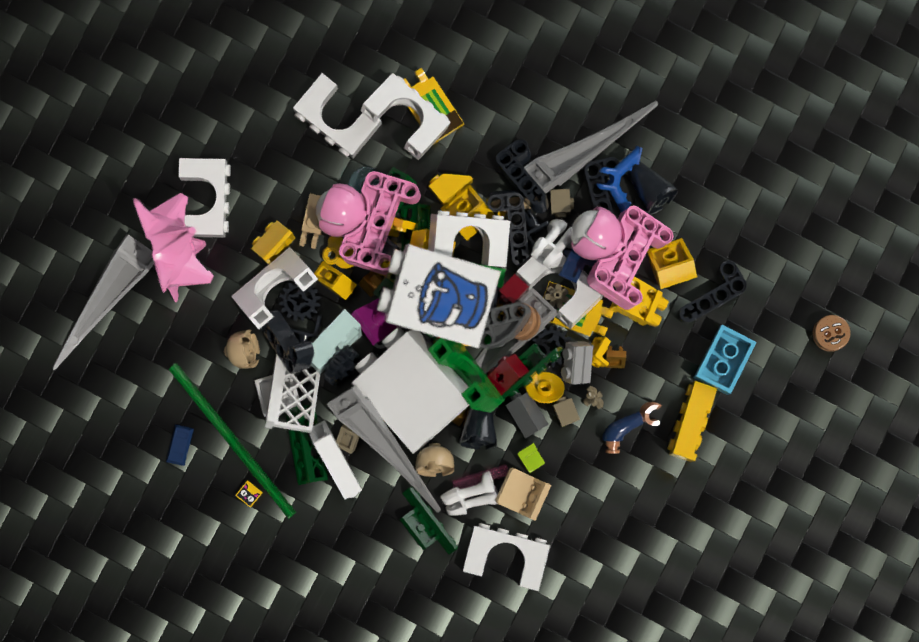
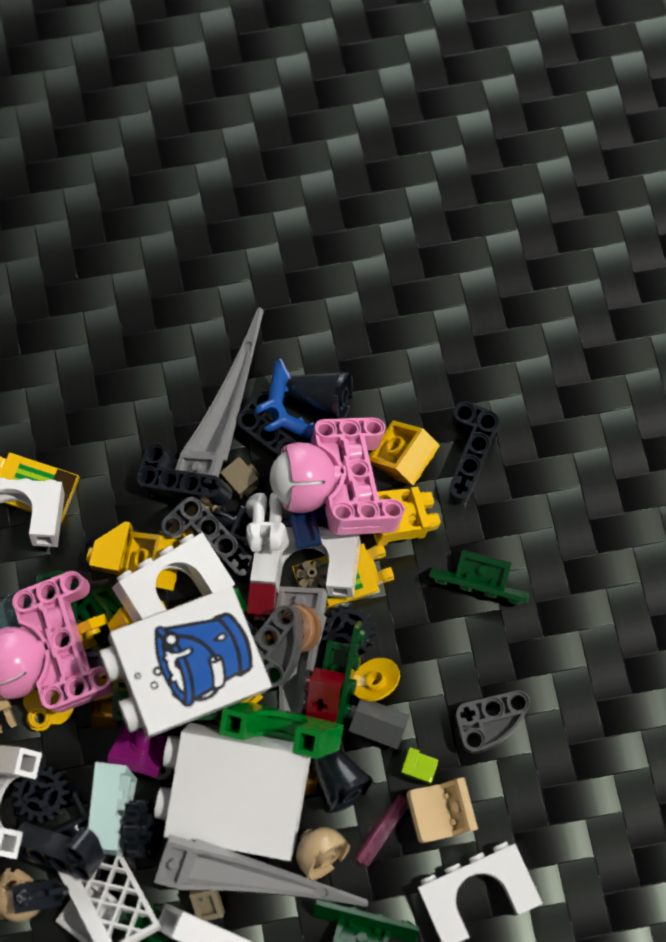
camera: 35 degrees left, 10 degrees down
yellow slope [314,261,357,300] -> none
white piece [441,471,498,516] -> none
dark tan brick [553,396,580,427] -> none
light grey brick [561,341,593,384] -> none
dark tan plant [583,386,604,409] -> none
yellow bracket [591,337,611,368] -> none
dark blue piece [602,402,662,454] -> none
pearl gold tile [605,346,626,368] -> none
yellow wedge [667,381,717,462] -> none
medium azure brick [693,325,756,395] -> none
medium nougat head [812,315,850,352] -> none
none -> black hinge [10,879,69,914]
none -> dark green bracket [429,550,529,605]
none -> dark grey beam [455,691,530,754]

